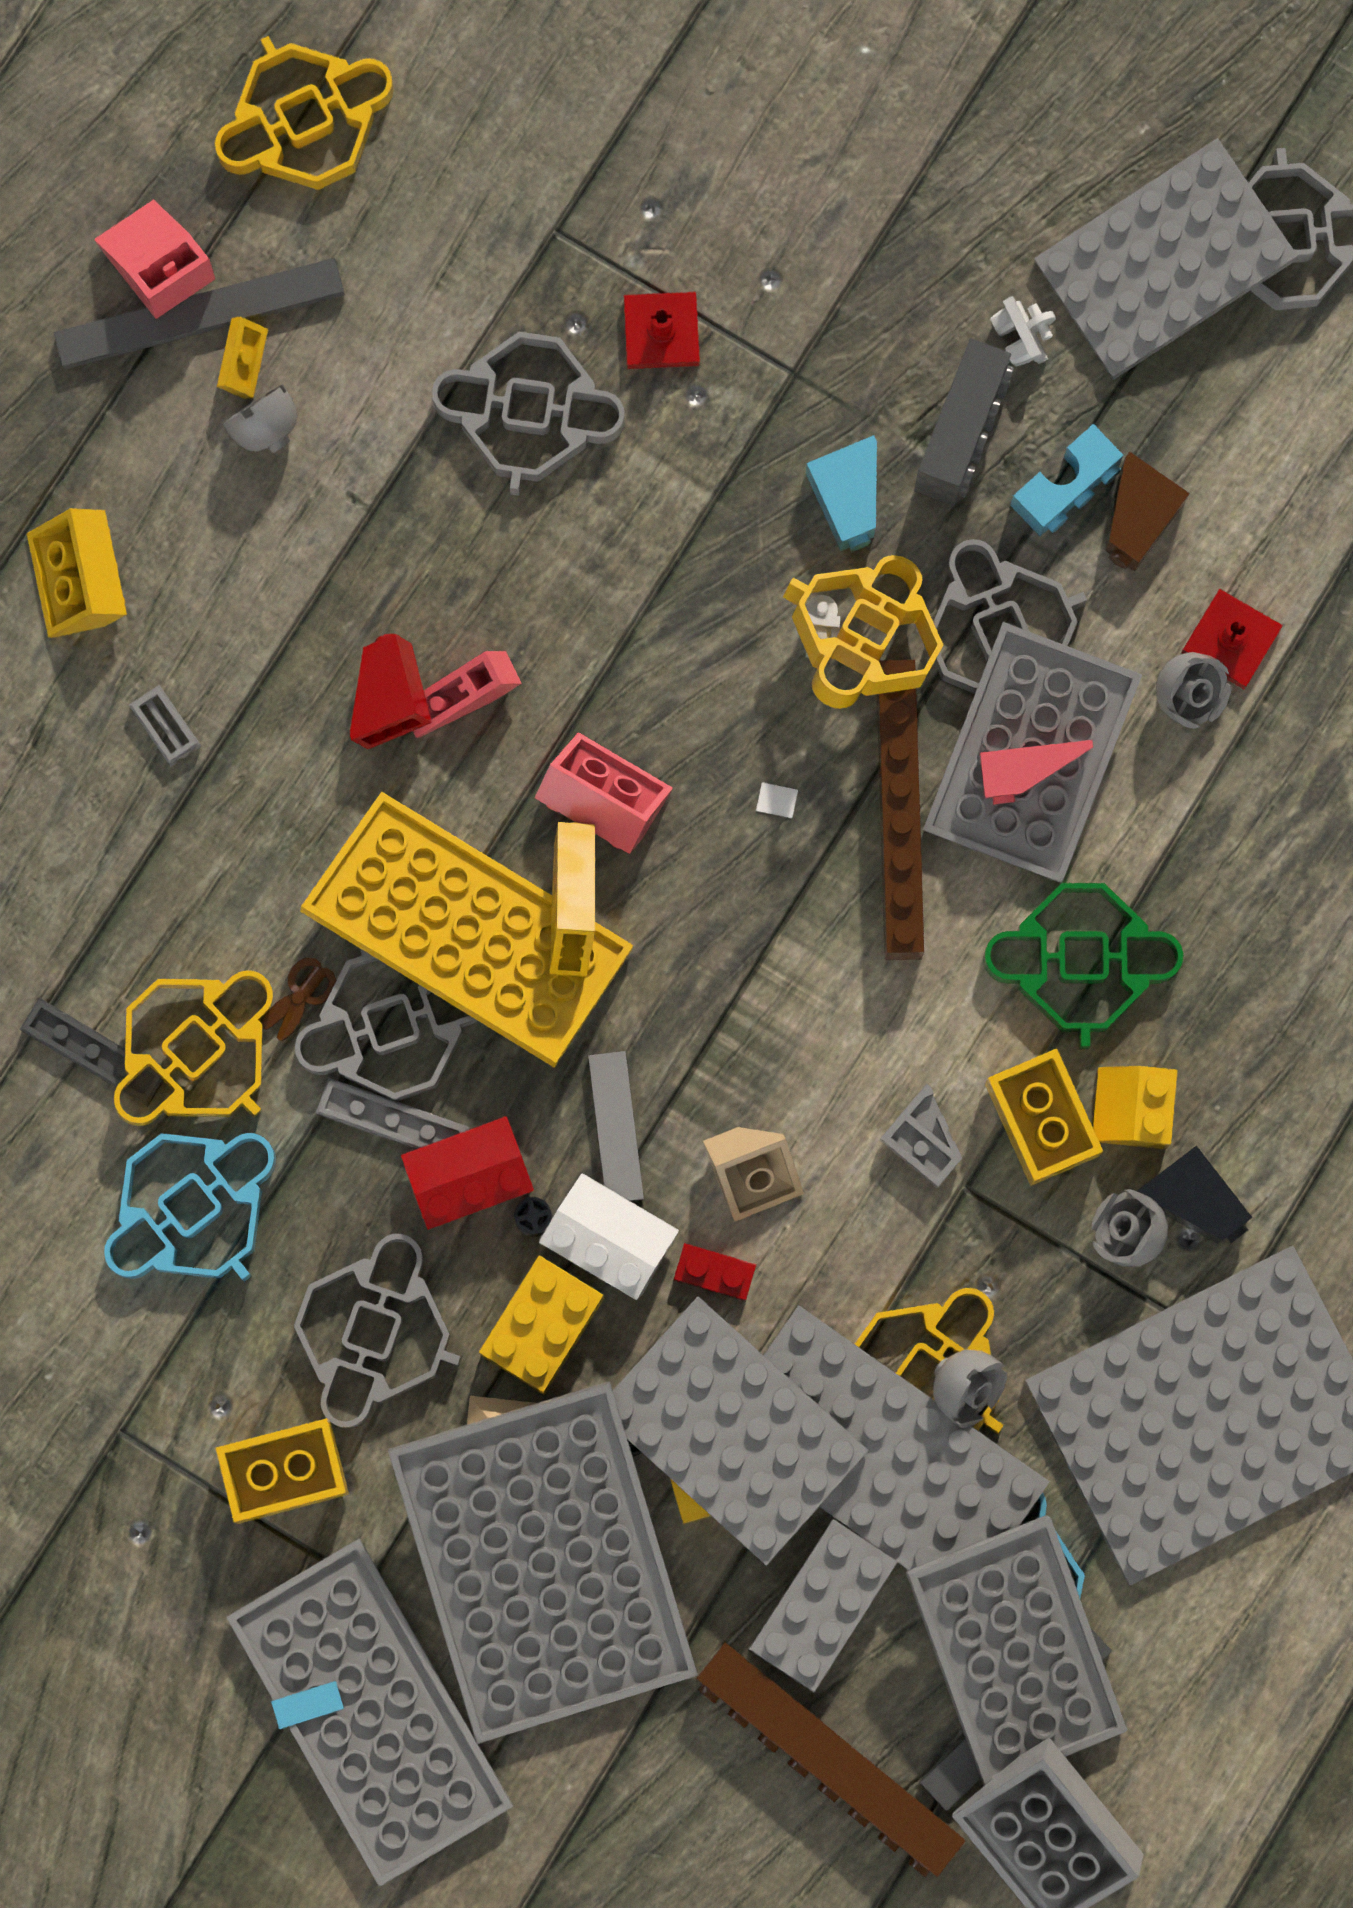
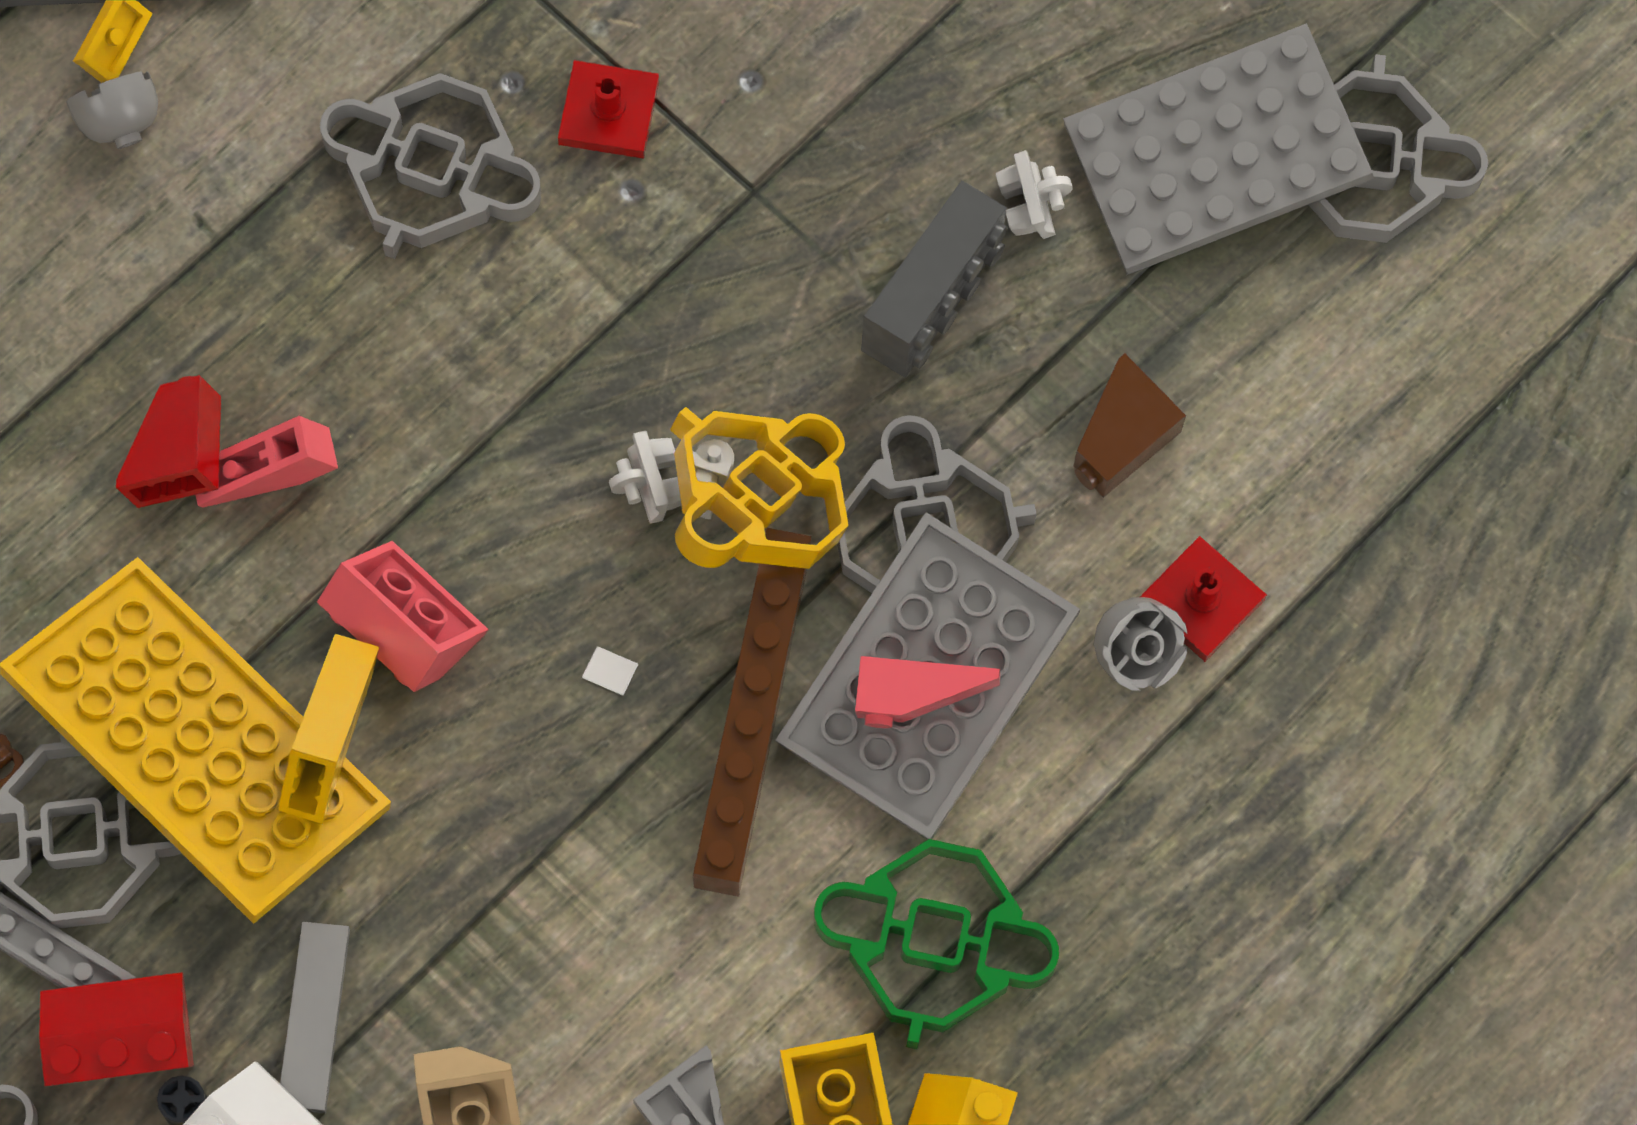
camera: 10 degrees right, 10 degrees down
medium azure slope [806,435,877,551] -> none
medium azure arch [1010,424,1123,537] -> none
none -> white hips [609,431,682,524]

